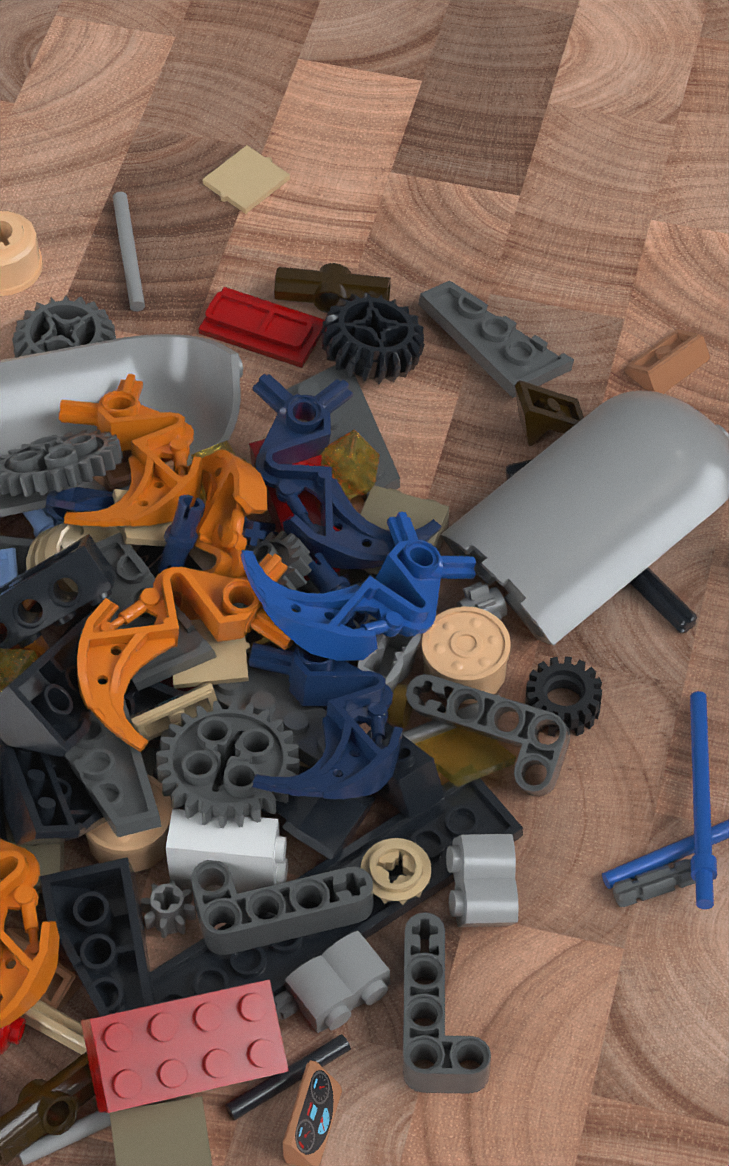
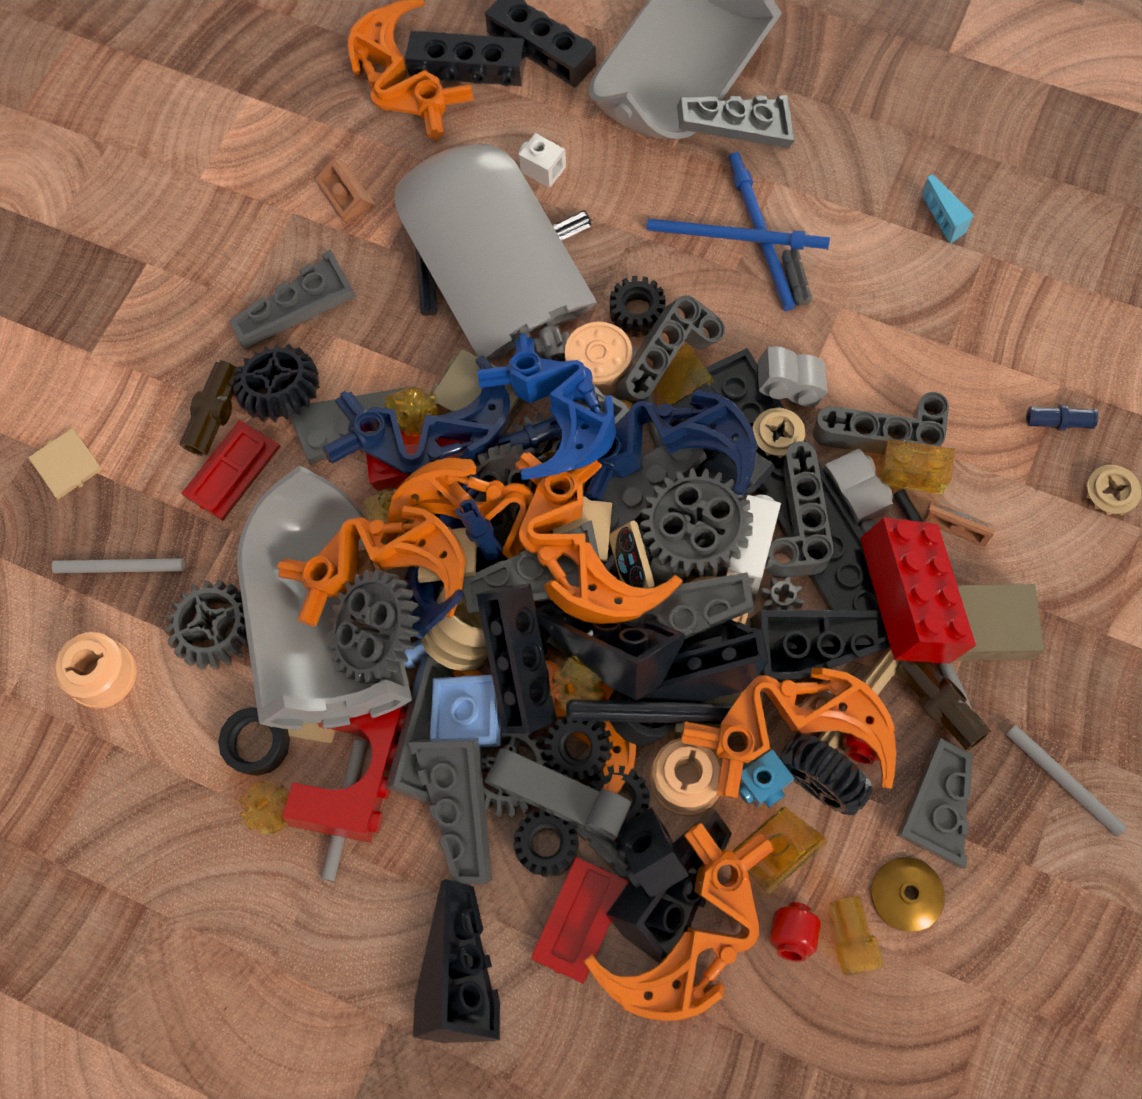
camera: 75 degrees left, 15 degrees up
dark brown slope [515,380,584,446] -> none
none -> clear yellow brick [878,439,955,494]

